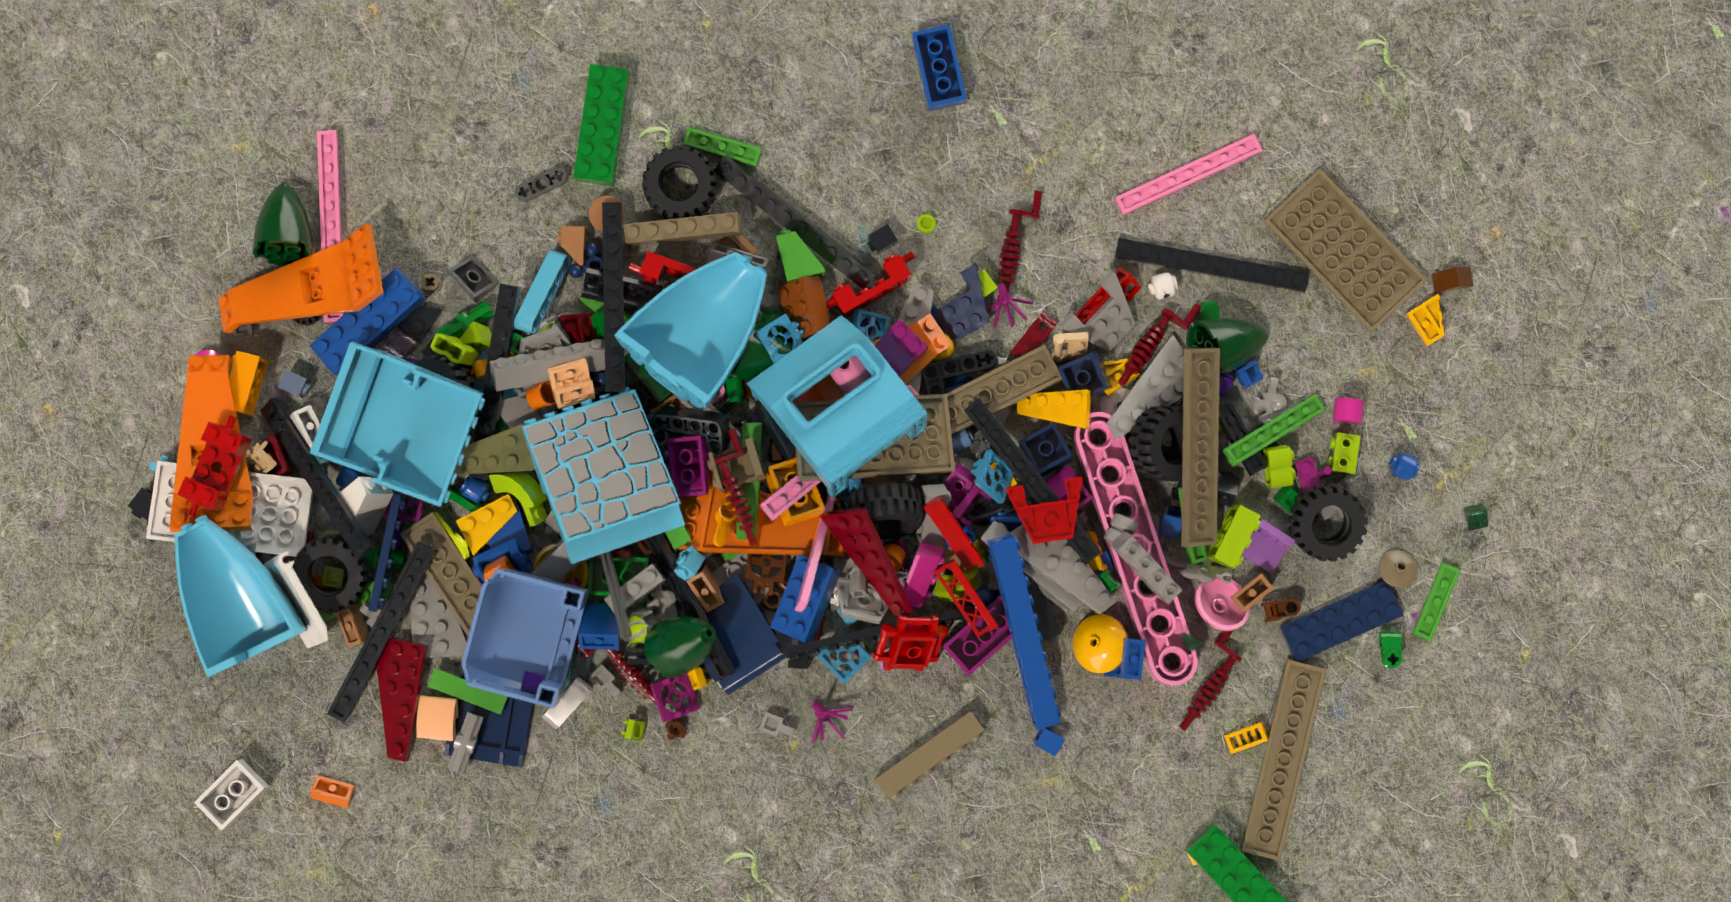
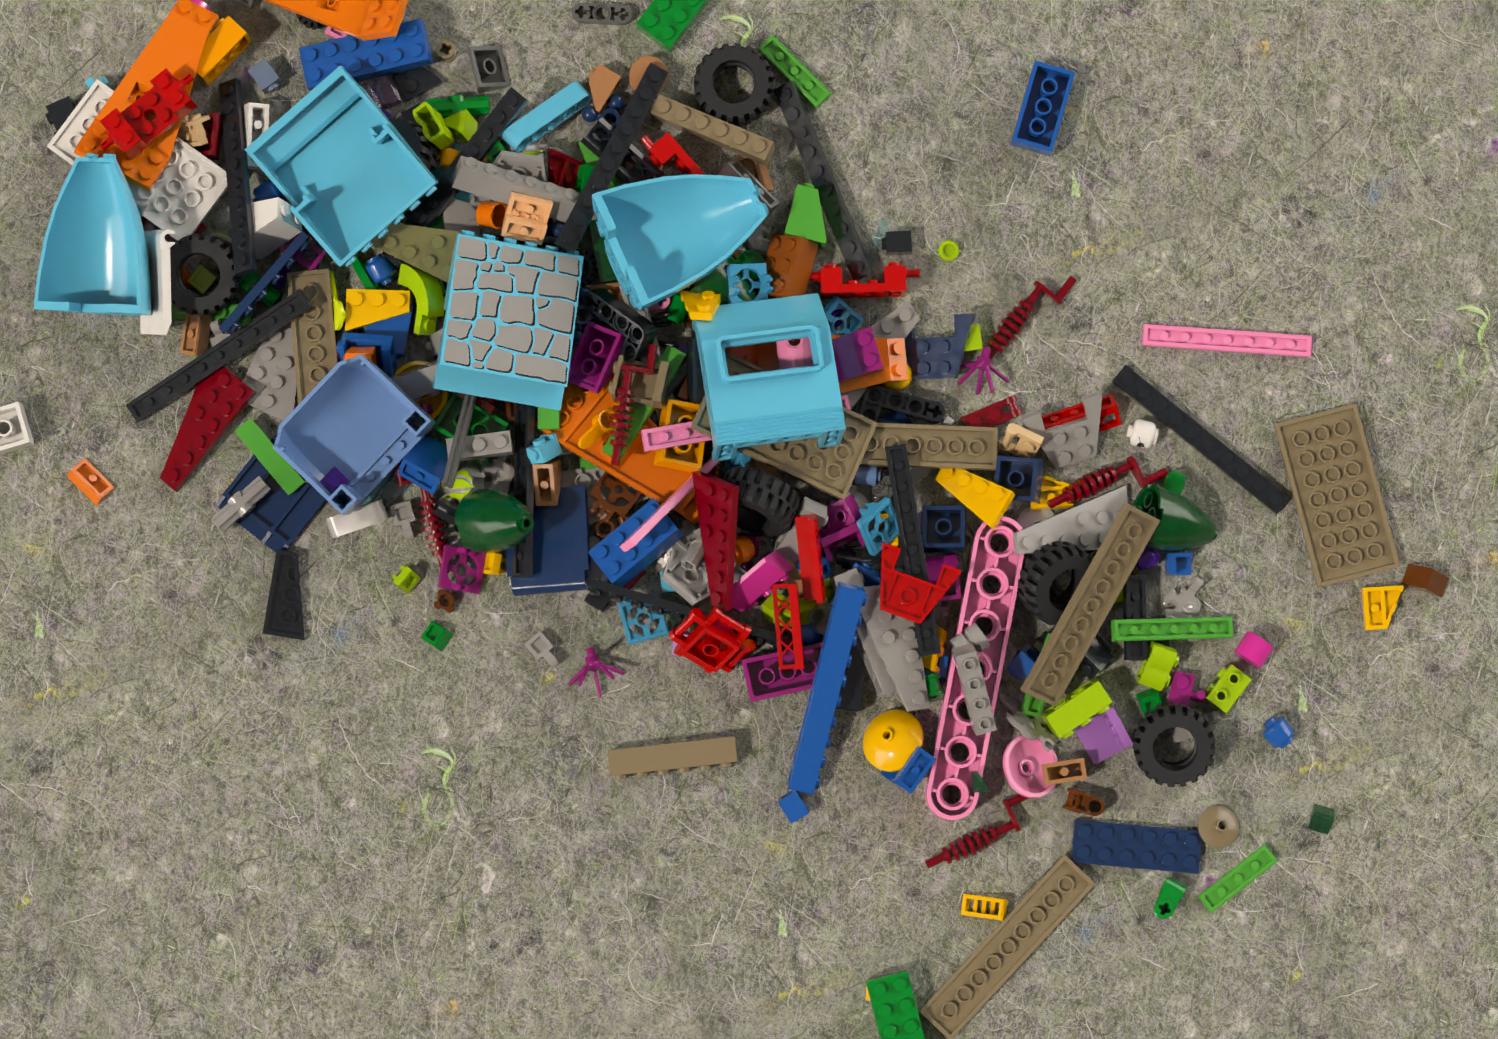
camera: 25 degrees right, 0 degrees up
light nougat slope [417,695,459,741] -> none
none -> black wing [262,550,305,640]
none -> green slope [420,620,453,651]
none -> yellow wing [681,291,721,321]

